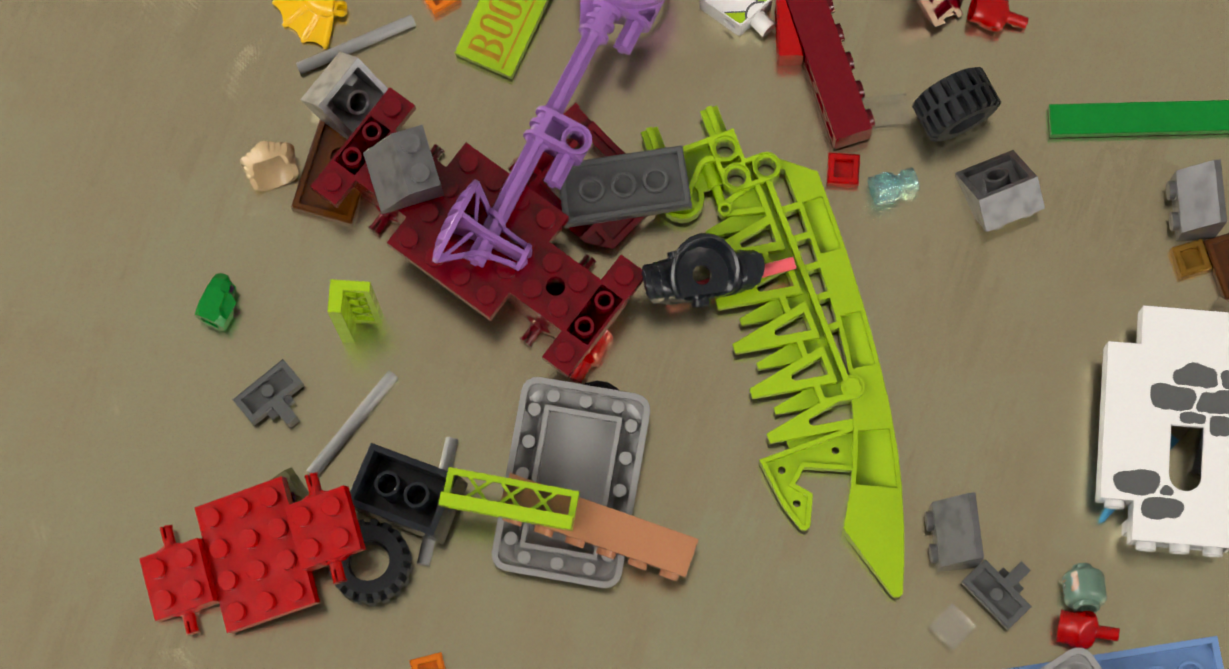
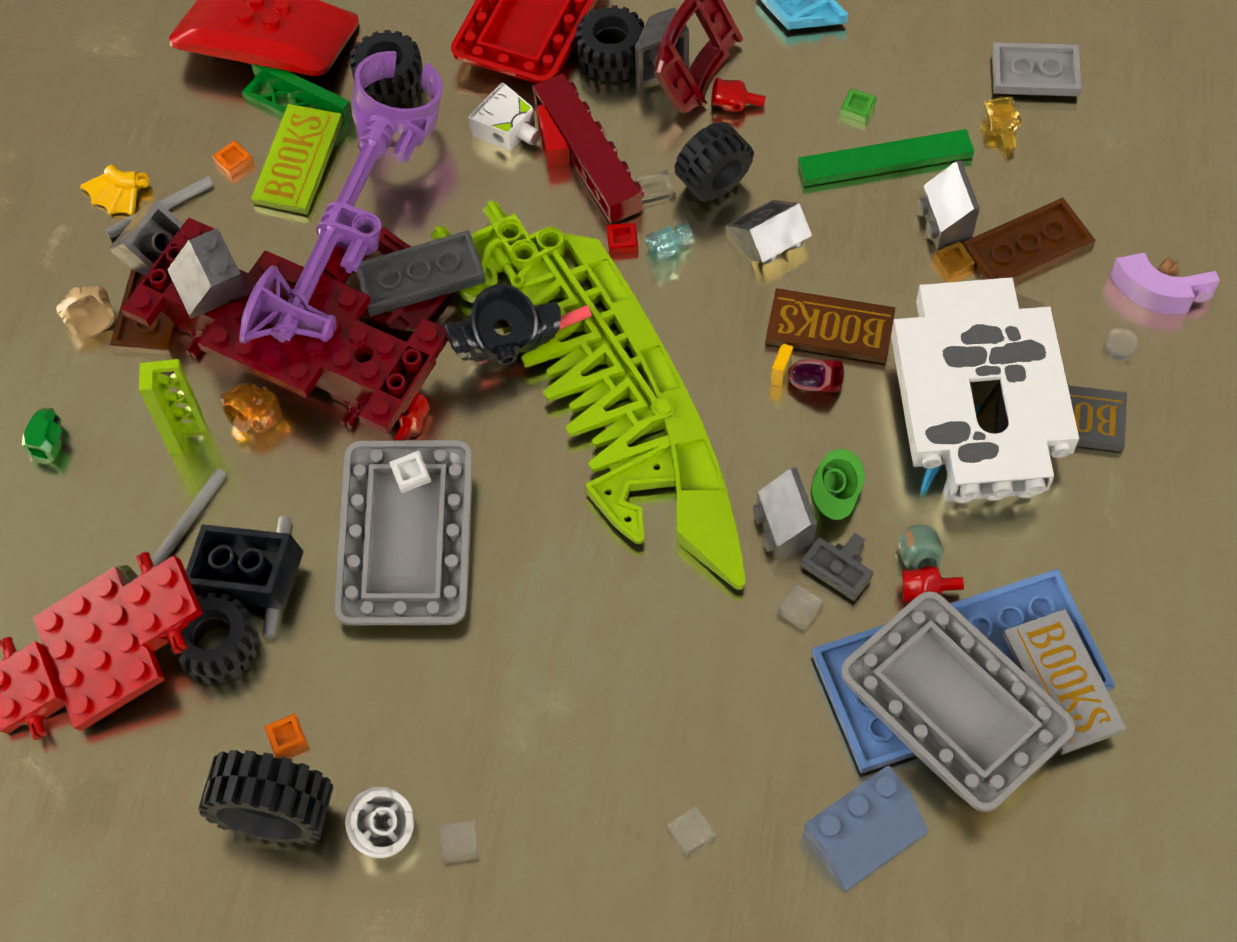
camera: 10 degrees left, 15 degrees down
dark grey hinge [232,359,304,429] -> none
lime fence [438,467,580,531] -> none
nougat brick [501,473,699,582] -> none
none -> clear orange hair [220,384,281,434]
none -> white tile [389,450,432,493]
none -> reddish brown tile [765,288,896,364]
none -> yellow tile [771,344,793,387]
none -> rock [788,359,844,392]
none -> bright green piece [811,449,865,520]
none -> bright green tile [840,88,877,124]

